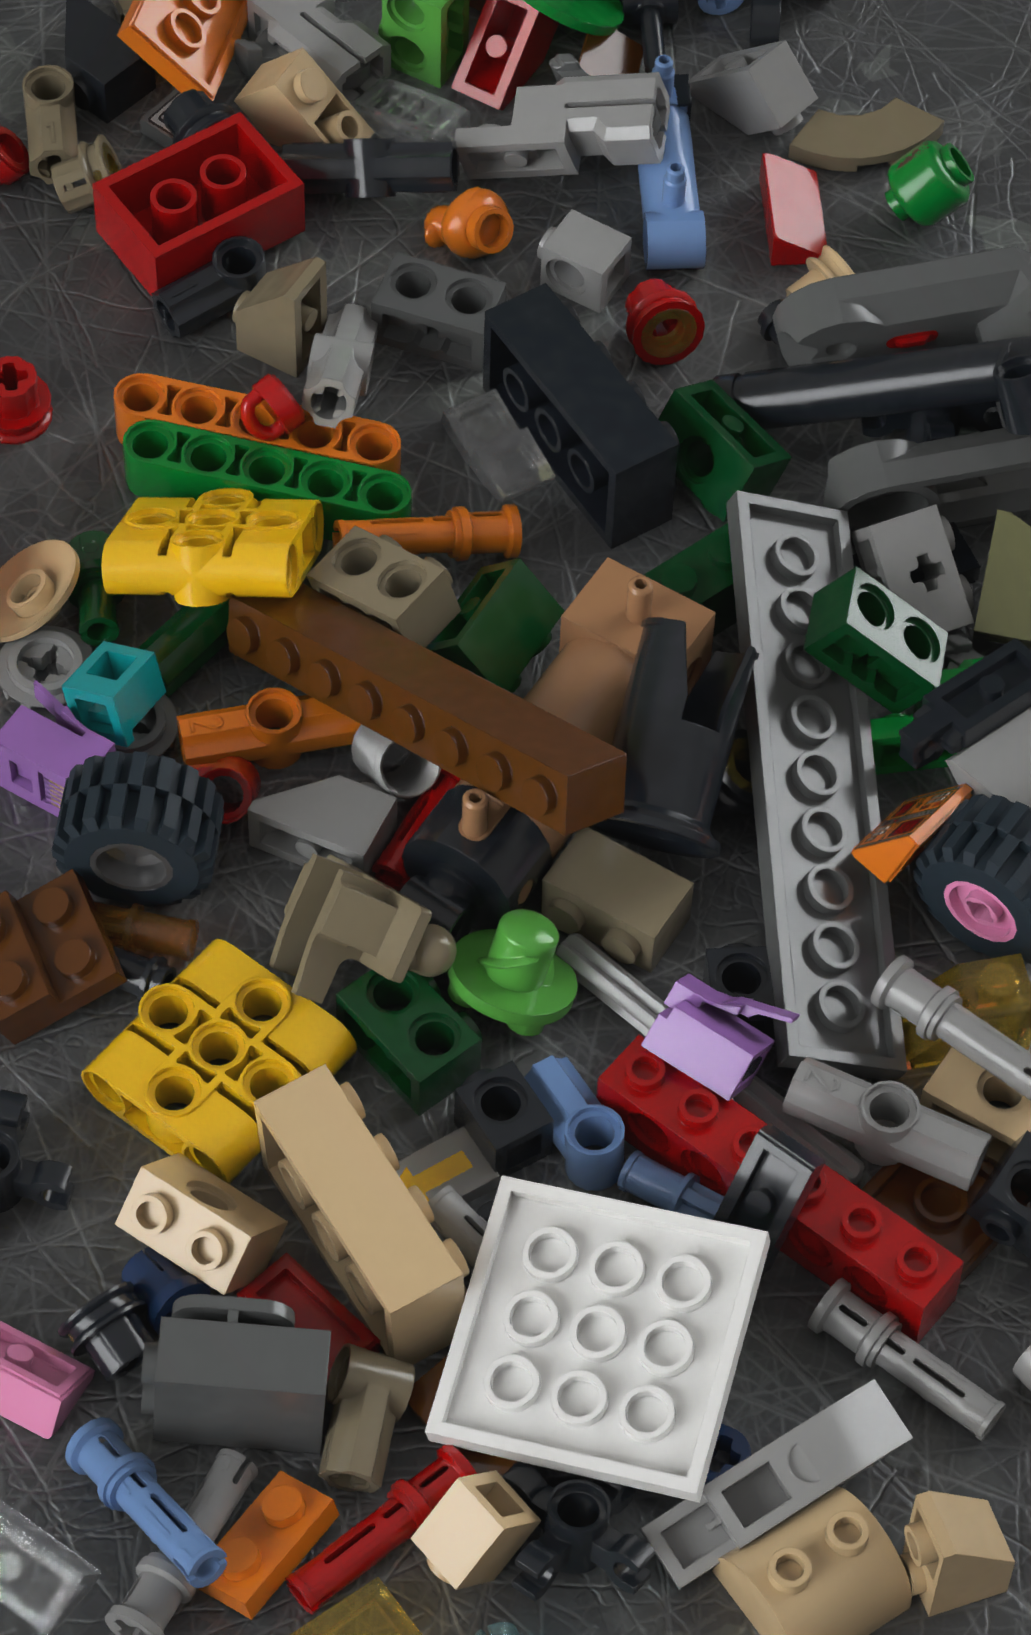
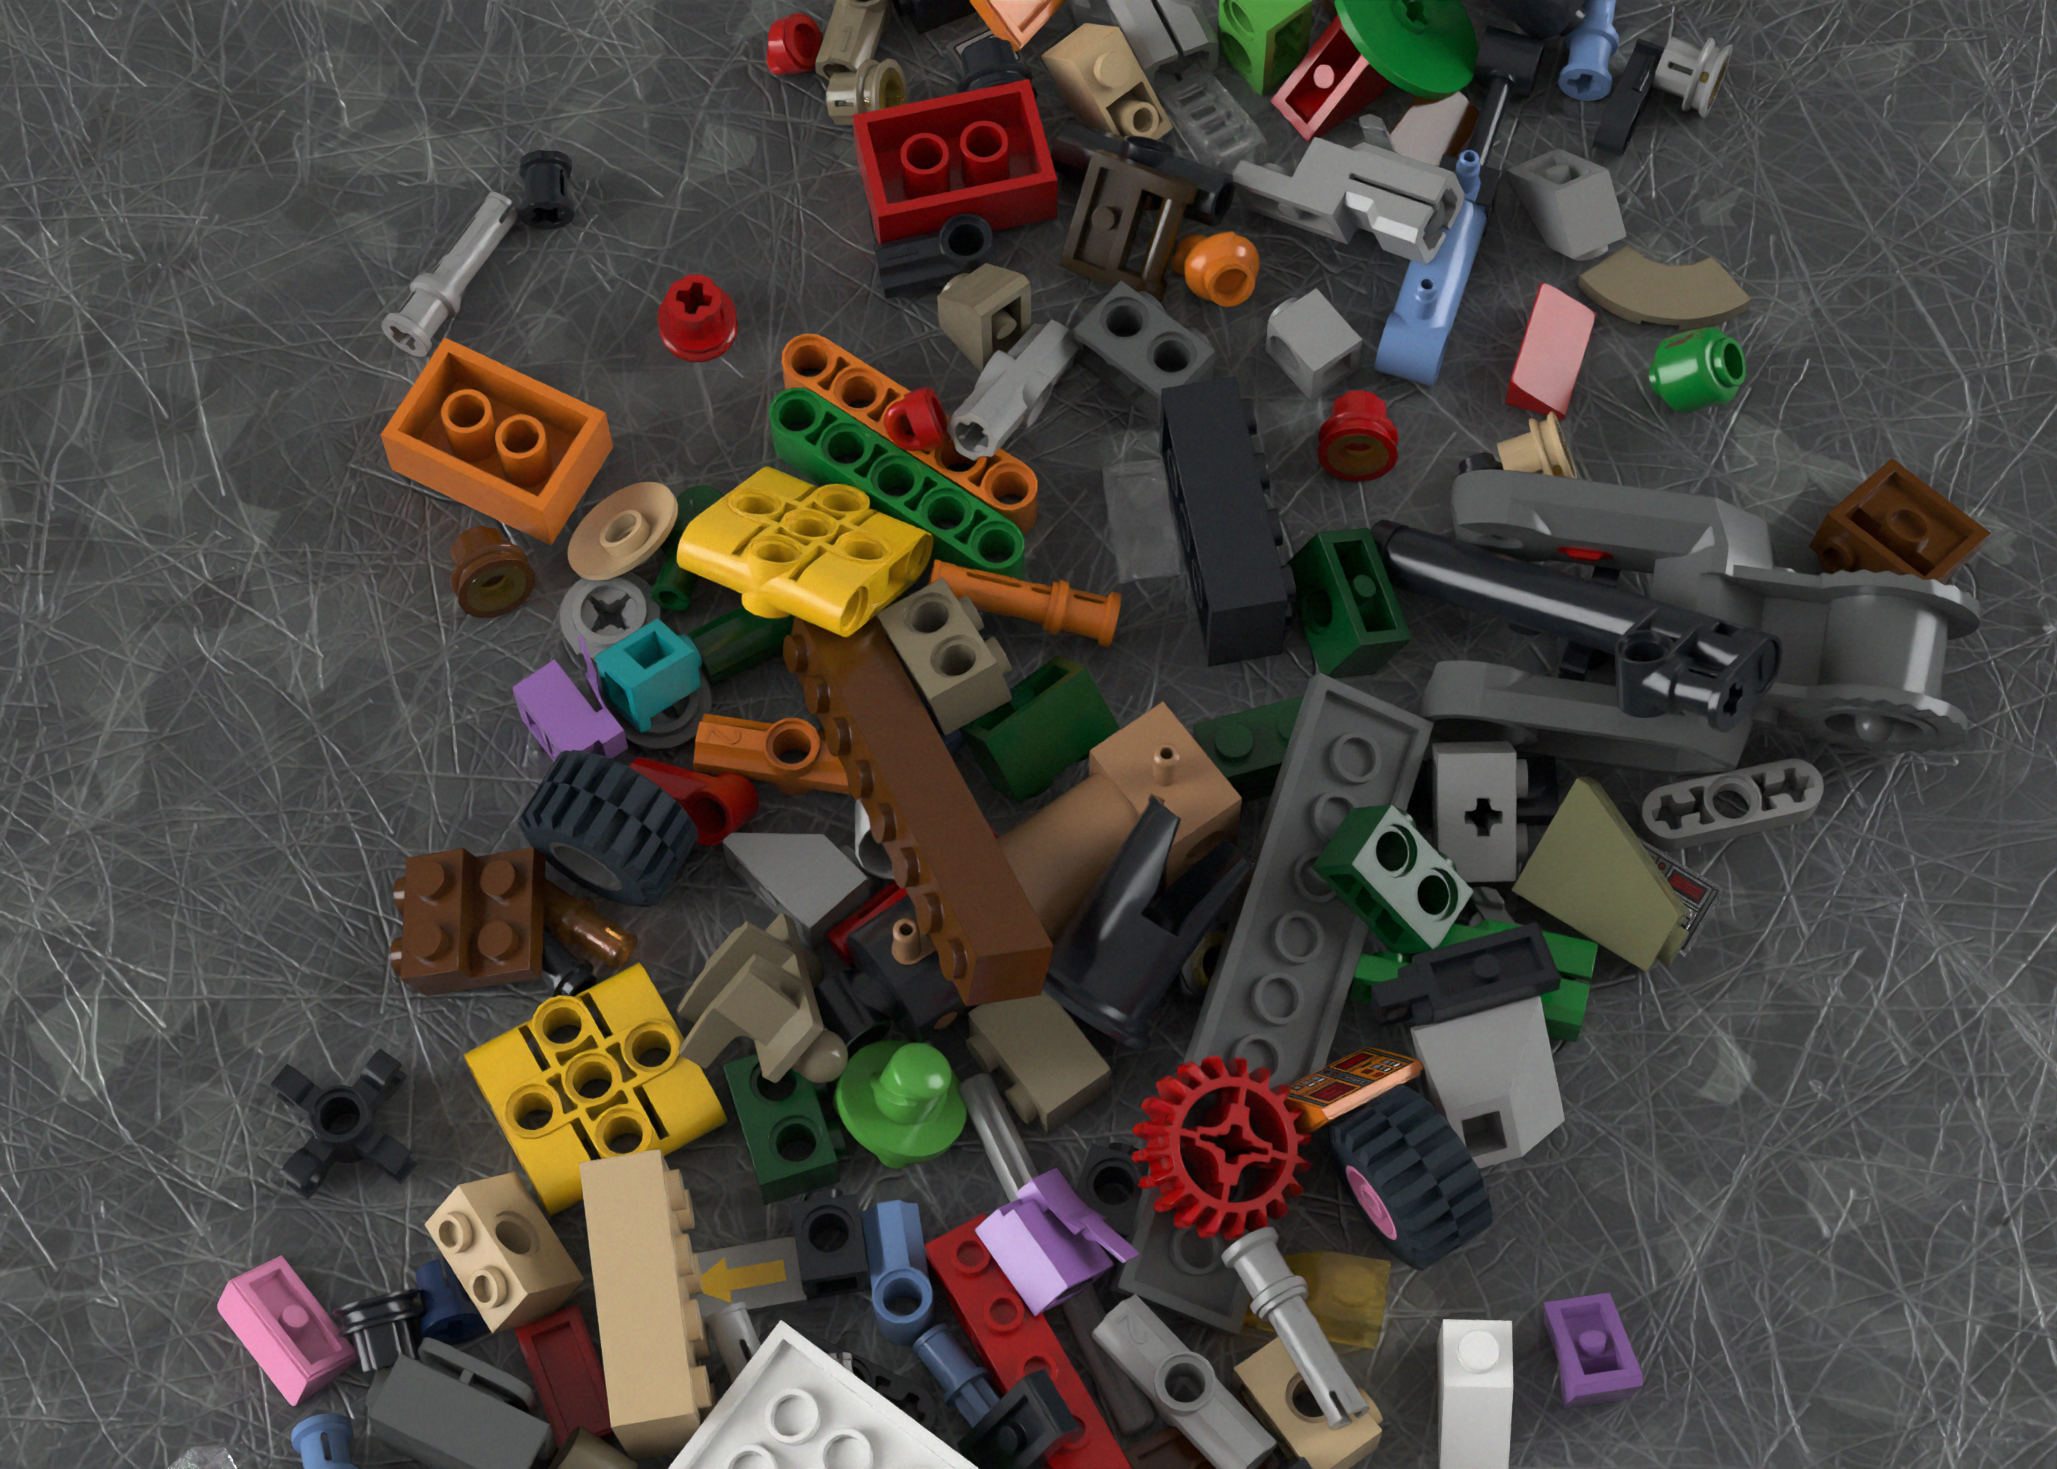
camera: 25 degrees right, 10 degrees up
none -> dark brown plate [1058,149,1199,302]
none -> red gear [1131,1055,1313,1240]

